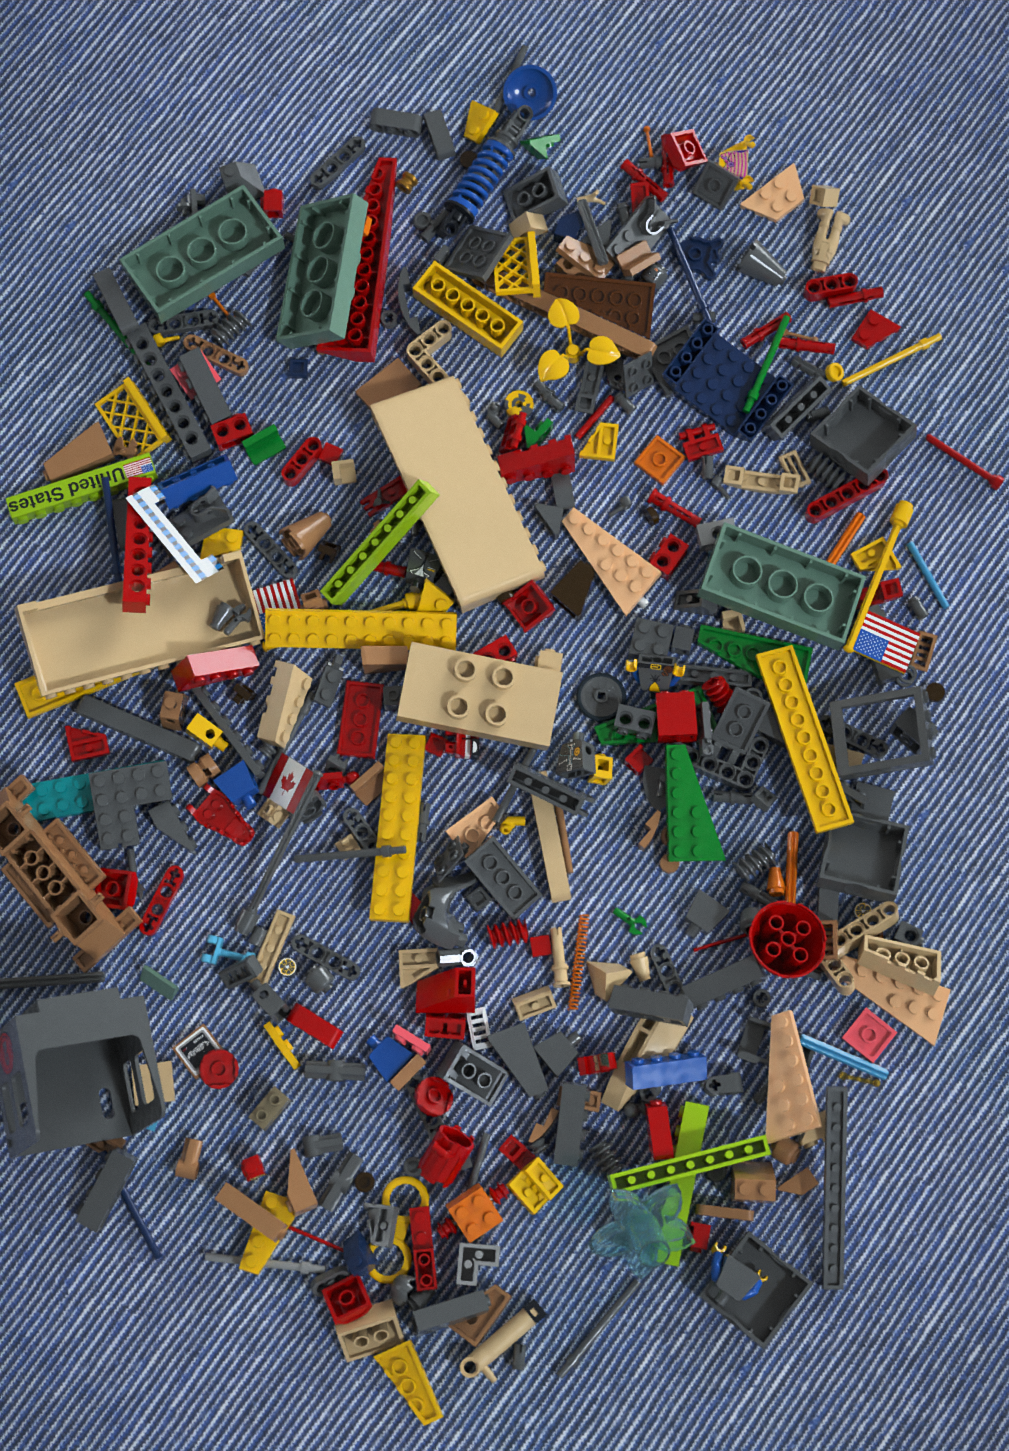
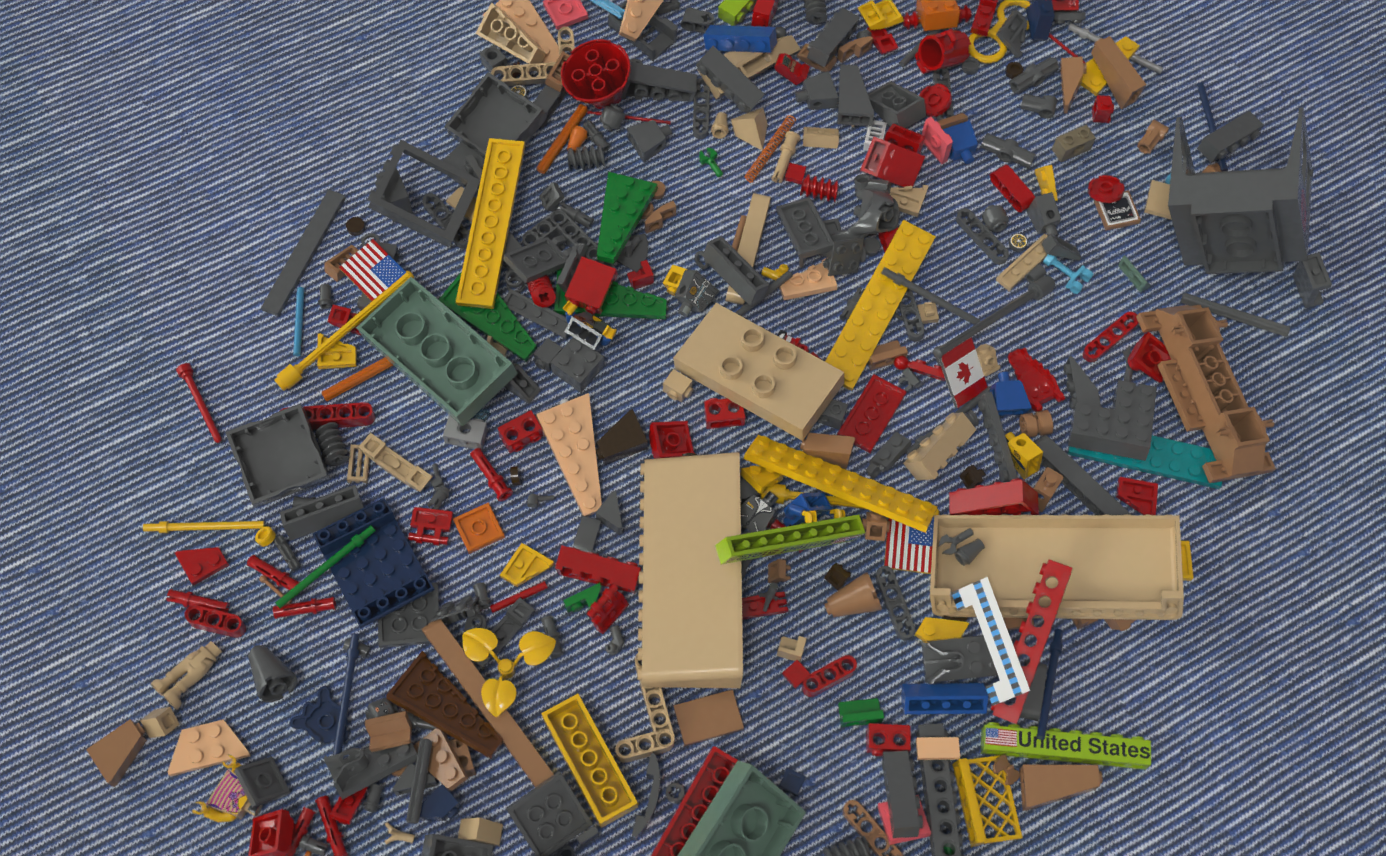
camera: 160 degrees left, 10 degrees down
yellow fence [494,231,541,298] -> none
yellow piece [504,390,534,419] -> none
dark grey wheel [576,673,626,721] -> none
dark grey brick [613,704,657,740] -> none
none -> medium nougat slope [86,719,147,787]
none -> dark grey tile [261,189,346,317]
none -> blue torso [783,492,845,527]
none -> light nougat tile [916,737,960,760]

